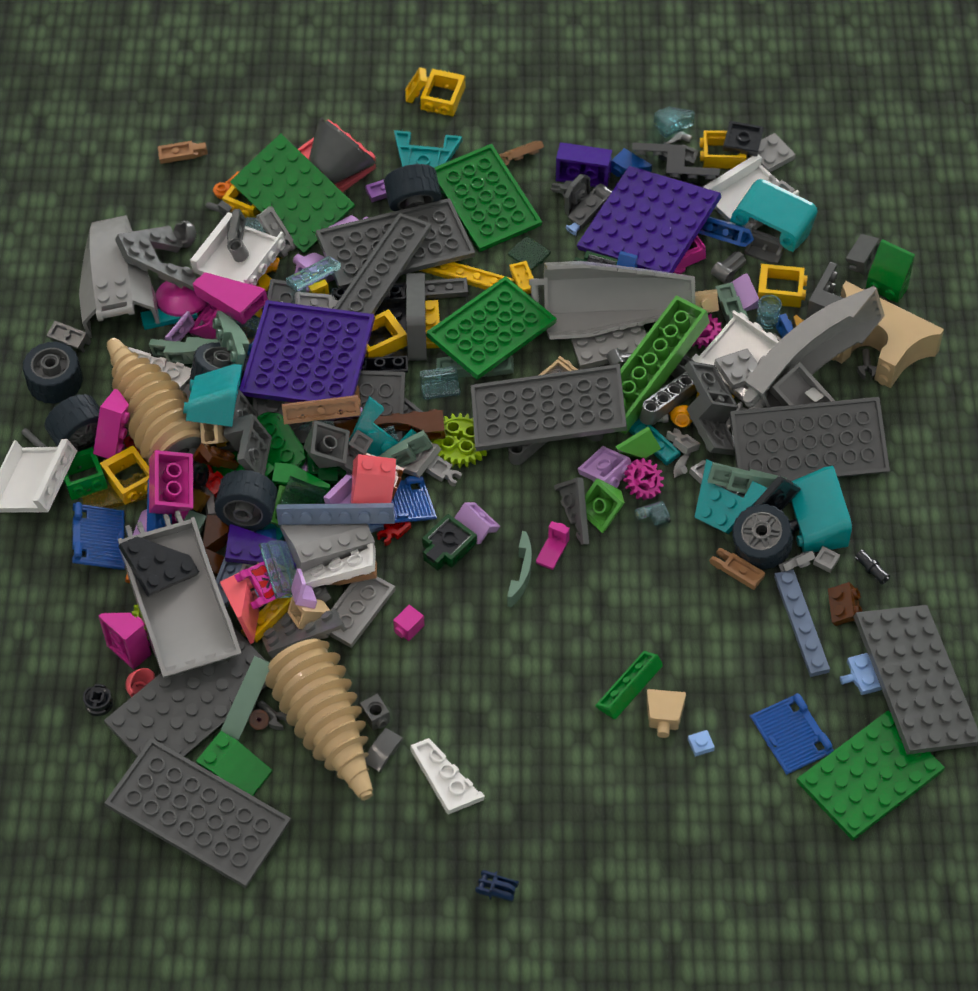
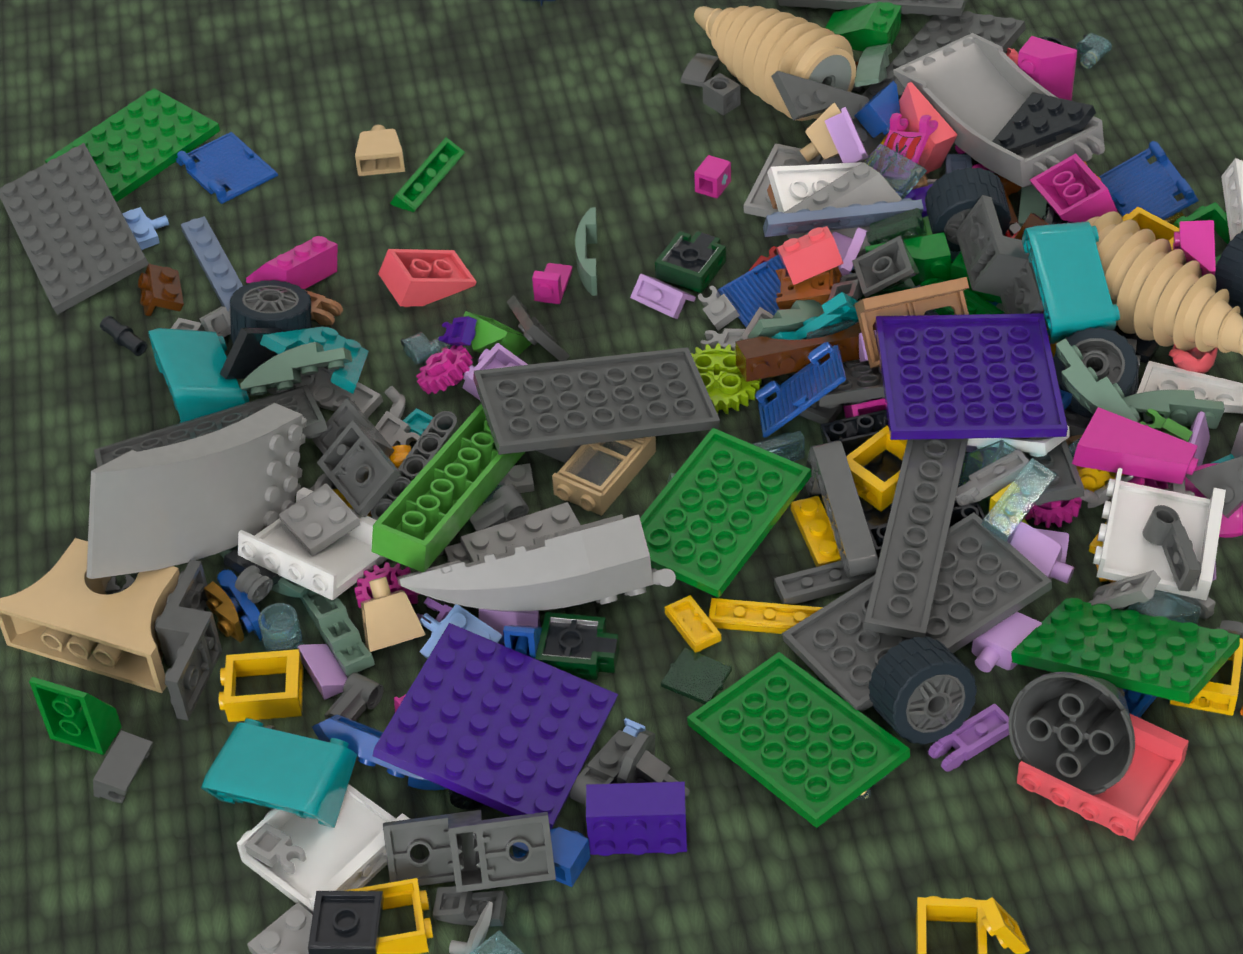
camera: 170 degrees right, 10 degrees down
teal wing [394,130,463,167] -> none
white wing [410,738,485,814] -> none
medium nougat hinge [499,141,544,165] -> none
bright green slope [615,427,661,461] -> none
light blue plate [688,730,715,757] -> none
none -> dark grey wheel [235,565,273,603]
none -> dark pink slope [246,236,338,289]
none -> coral slope [378,249,476,307]
none -> dark purple plate [438,316,477,347]
none -> light grey plate [698,285,740,331]
none -> blue window [755,341,846,438]
none -> blue slope [854,81,900,138]
none -> clear light blue piece [1076,33,1112,69]
none -> bright green plate [1140,409,1193,442]

